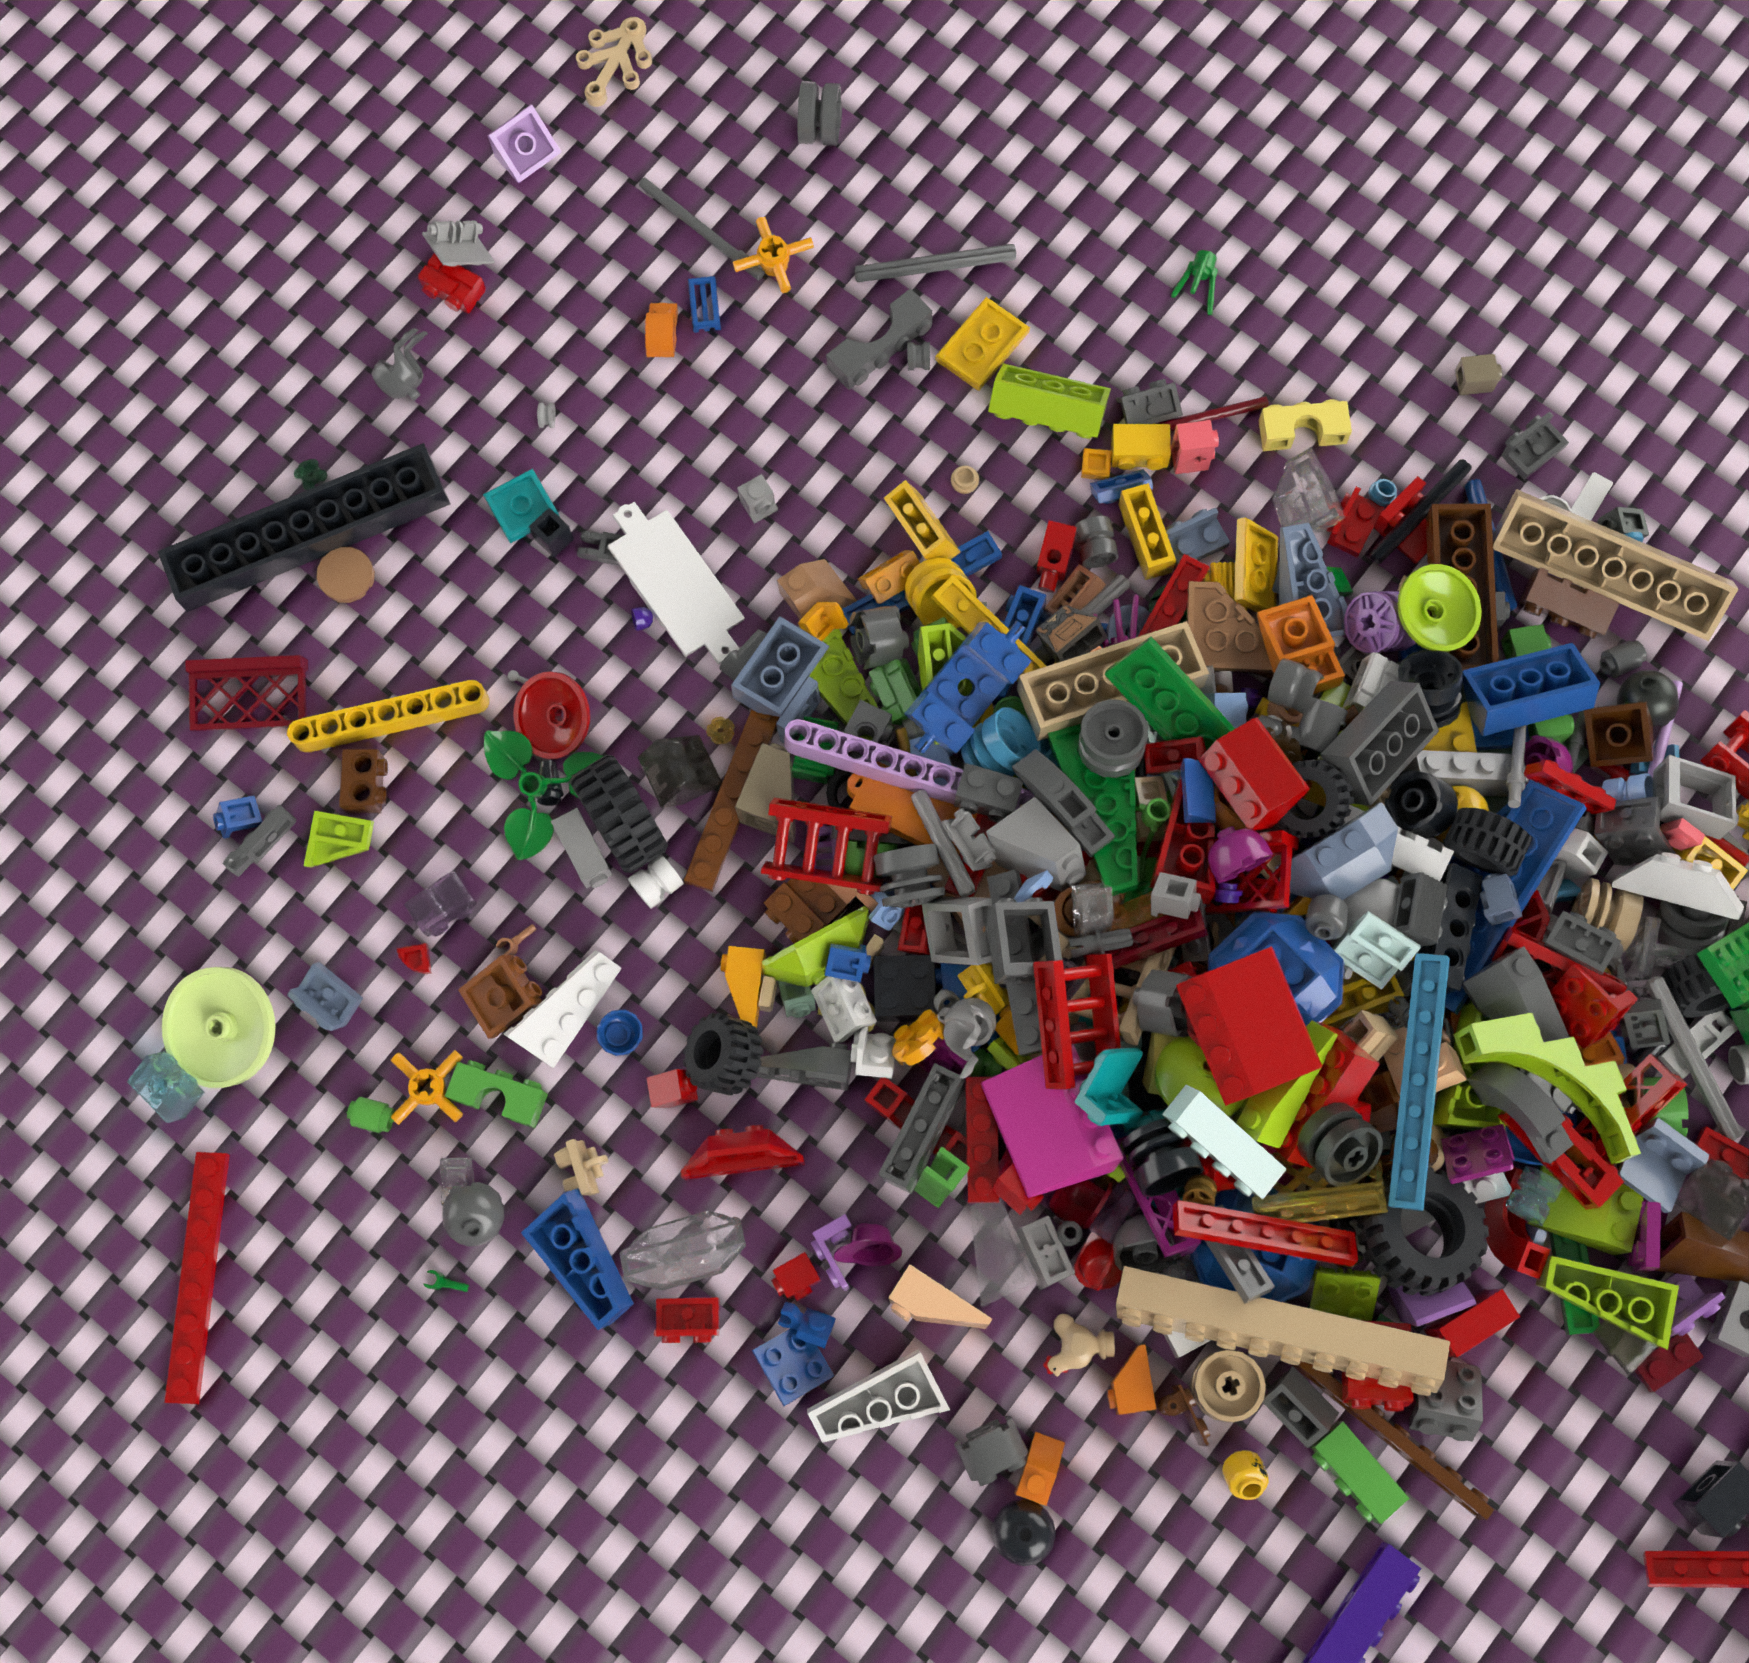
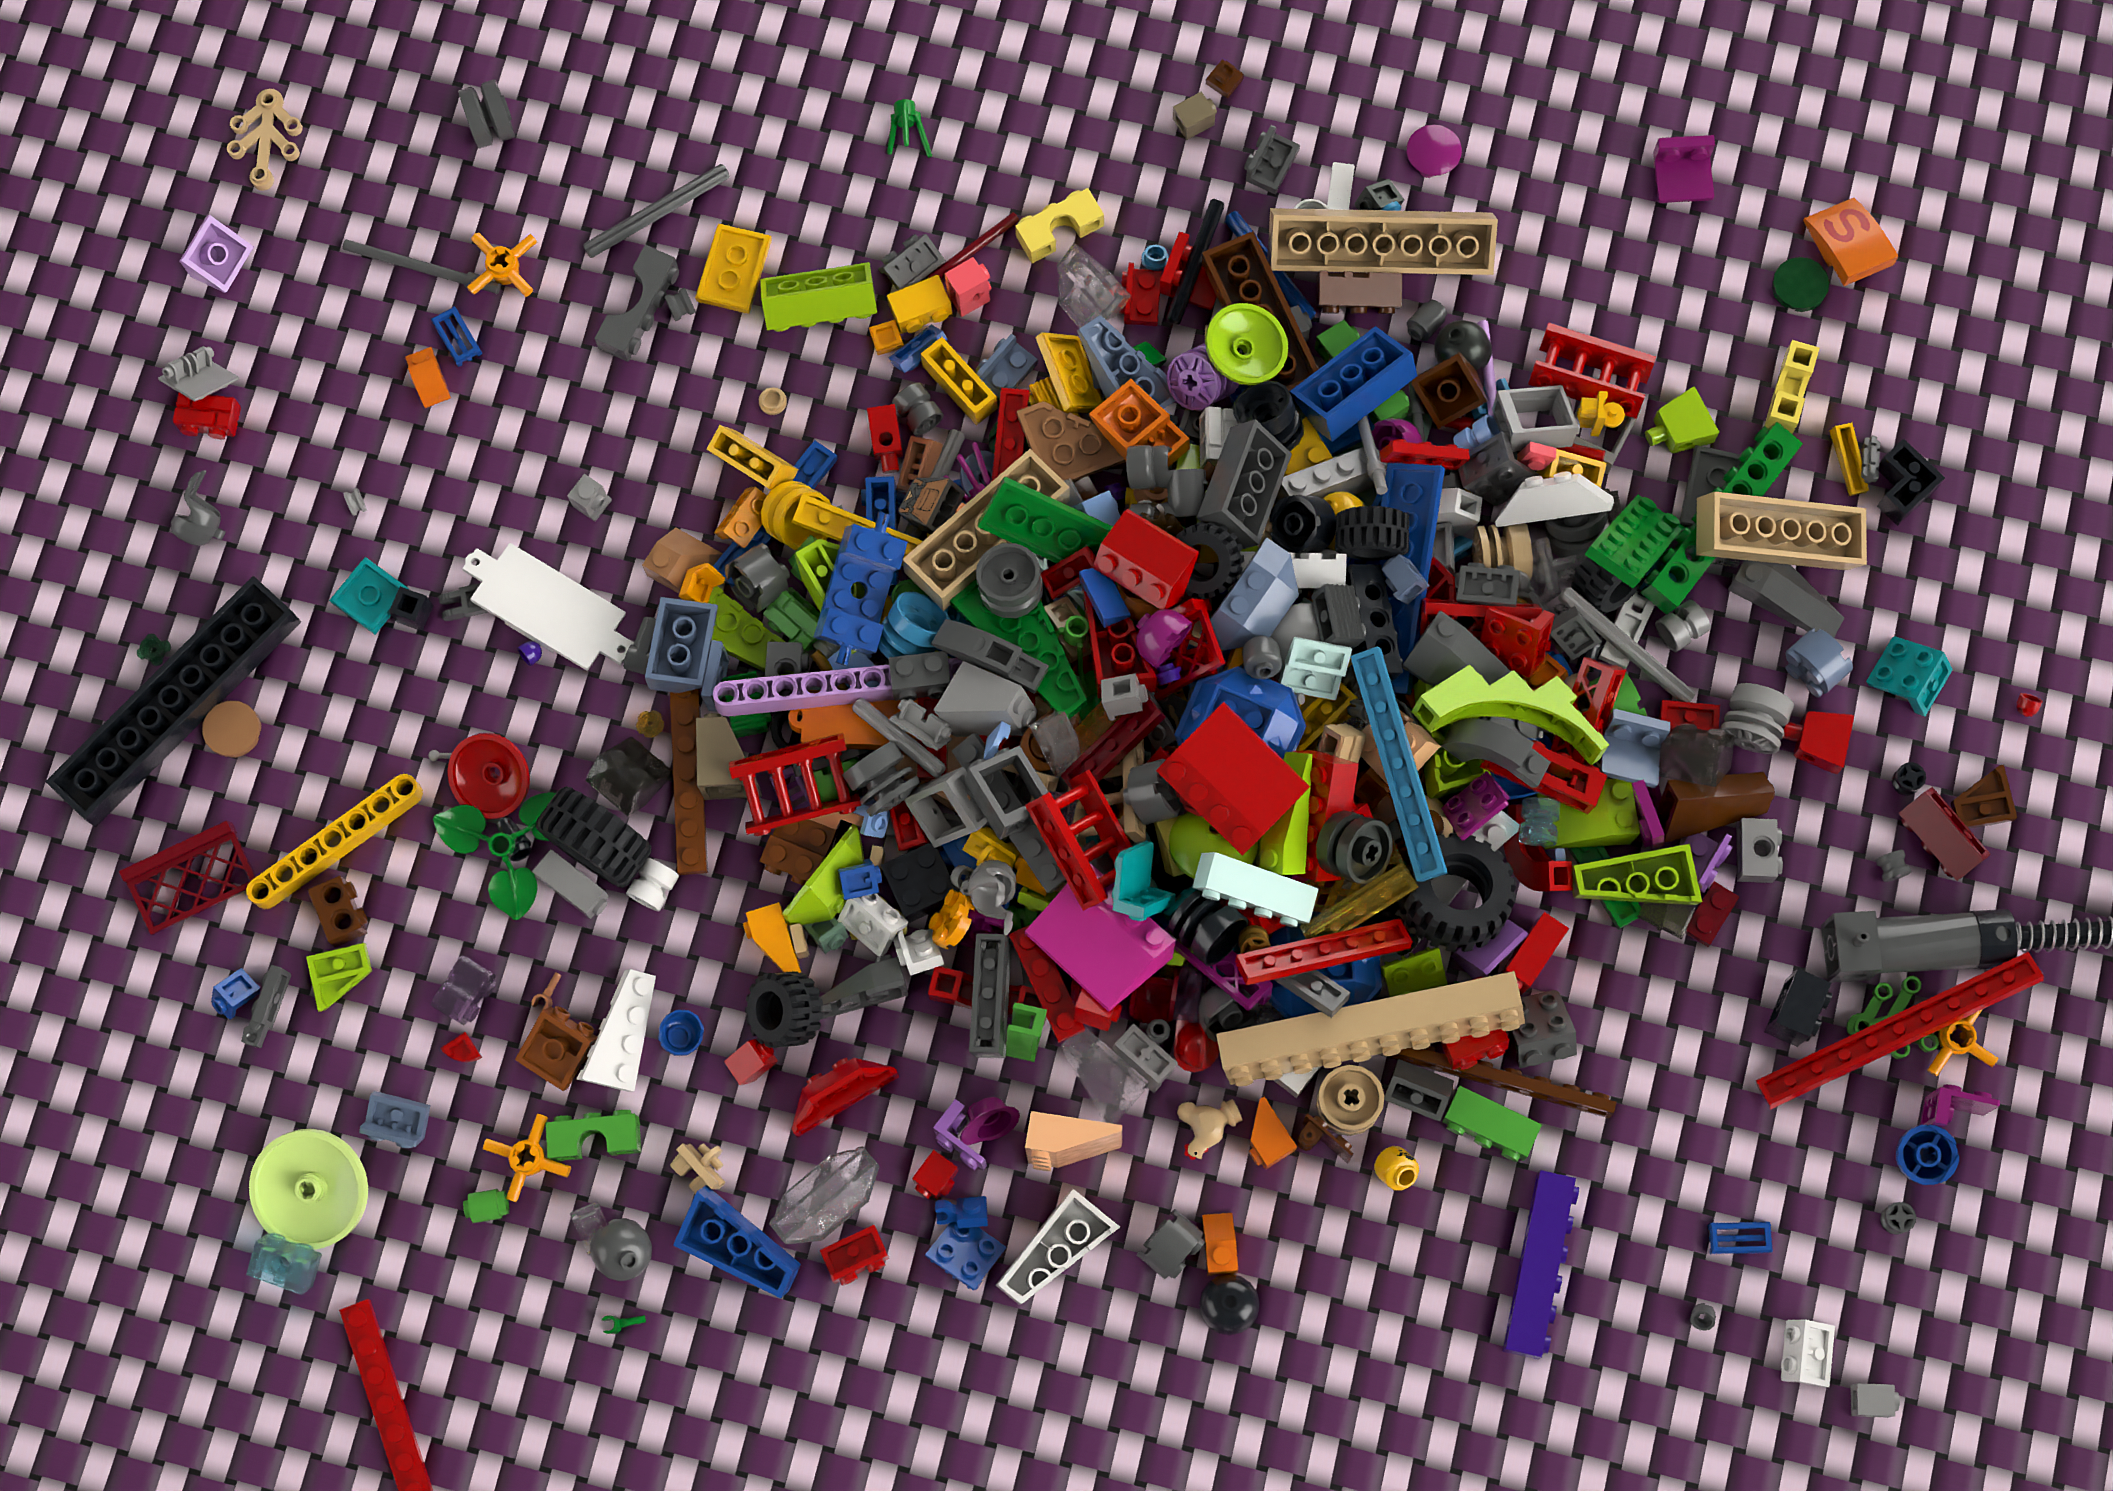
camera: 25 degrees left, 0 degrees up
dark grey axle [1069,928,1133,958] -> none
none -> reddish brown tile [1206,59,1244,99]
none -> magenta dish [1407,125,1462,178]

